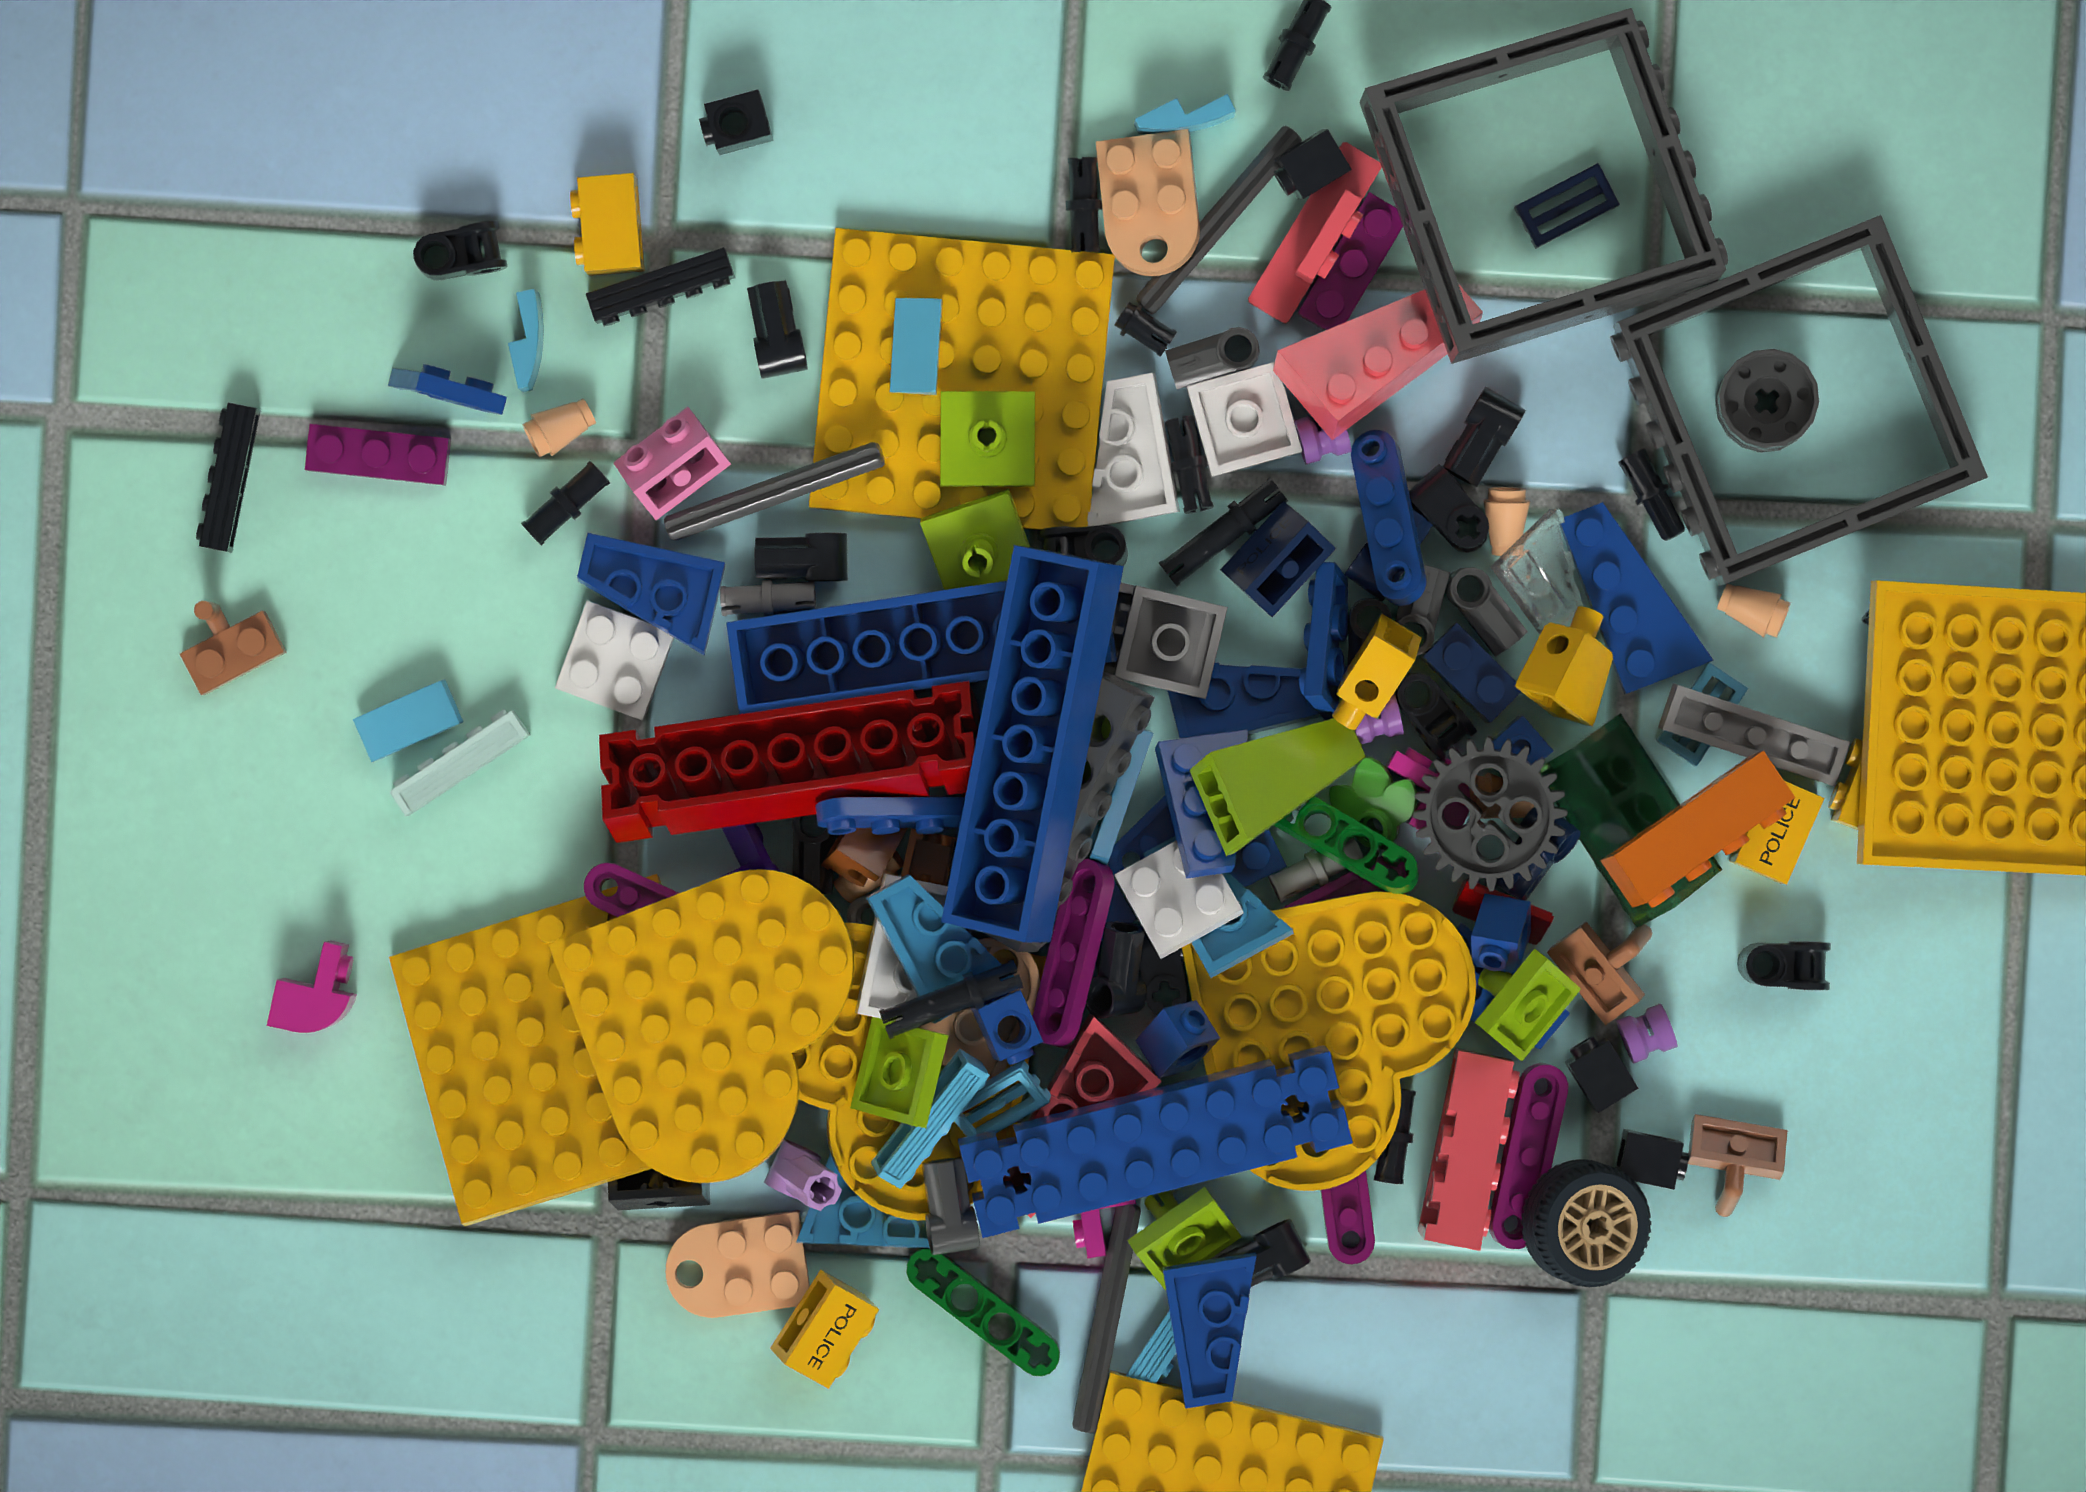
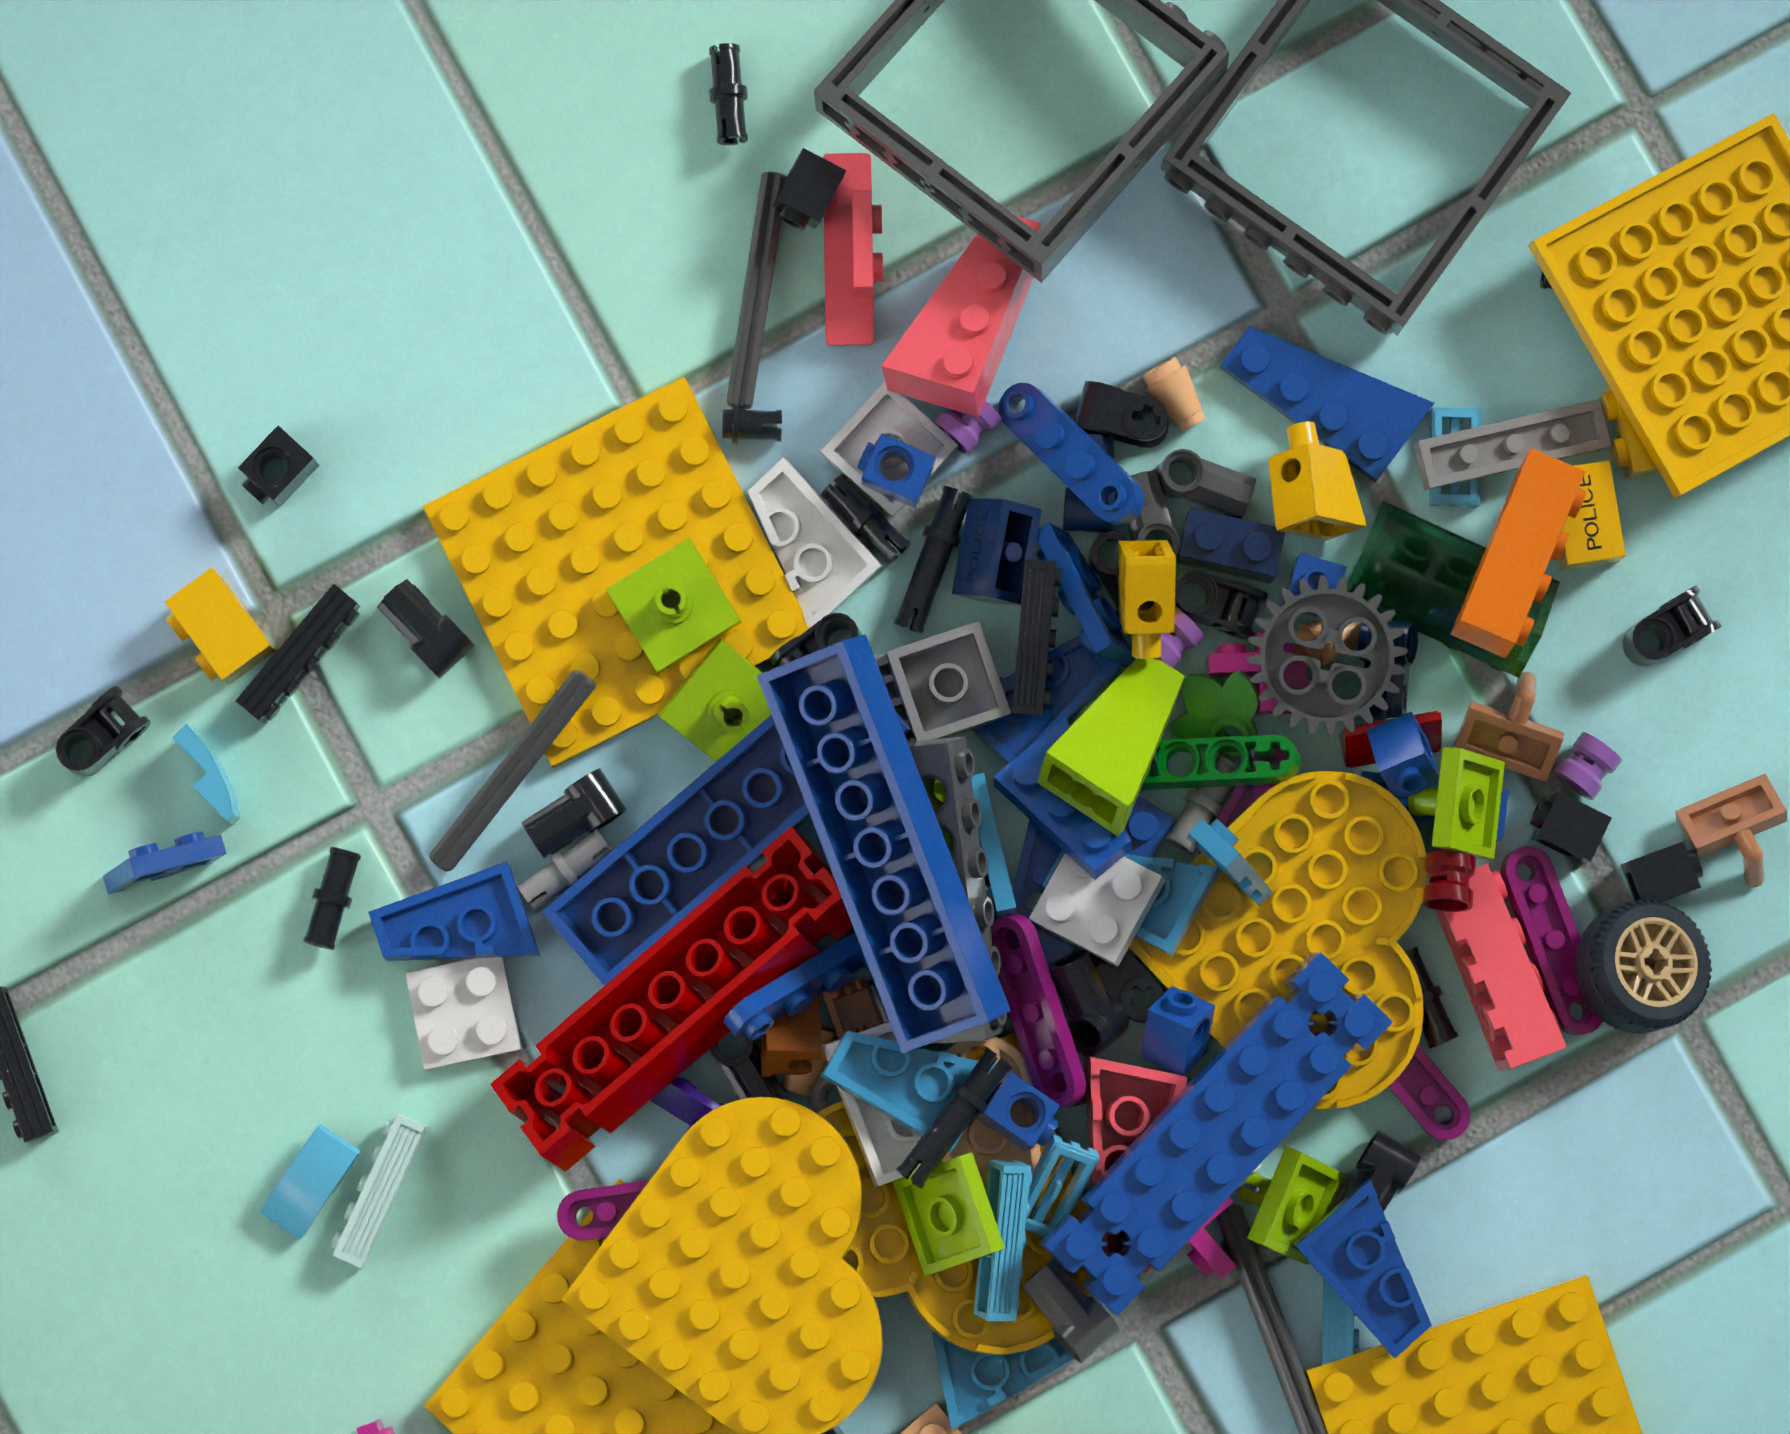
camera: 30 degrees left, 5 degrees down
nougat plate [180,601,287,695] -> none
magenta plate [304,423,451,486] -> none
light nougat cone [522,399,596,457] -> none
bright pink brick [613,407,731,520] -> none
lavender piece [764,1139,842,1211] -> none
medium azure slope [890,298,943,395] -> none
green beam [906,1248,1060,1376] -> none
black pin [1065,157,1102,253] -> none
light nougat plate [1096,129,1200,276] -> none
medium azure slope [1134,94,1236,134] -> none
dark grey piece [1165,327,1260,390] -> none
magenta plate [1297,192,1403,331] -> none
black piece [1443,386,1526,487] -> none
clear wing [1490,509,1582,635] -> none
dark blue tile [1514,163,1620,249] -> none
black axle [1618,448,1685,541] -> none
dark grey wheel [1715,349,1819,453] -> none
light nougat cone [1717,583,1791,638] -> none
none -> blue brick [857,433,936,509]
none -> black piece [1012,558,1062,716]
none -> dark azure wing [1187,818,1273,906]
none -> dark red wheel [1423,850,1476,912]

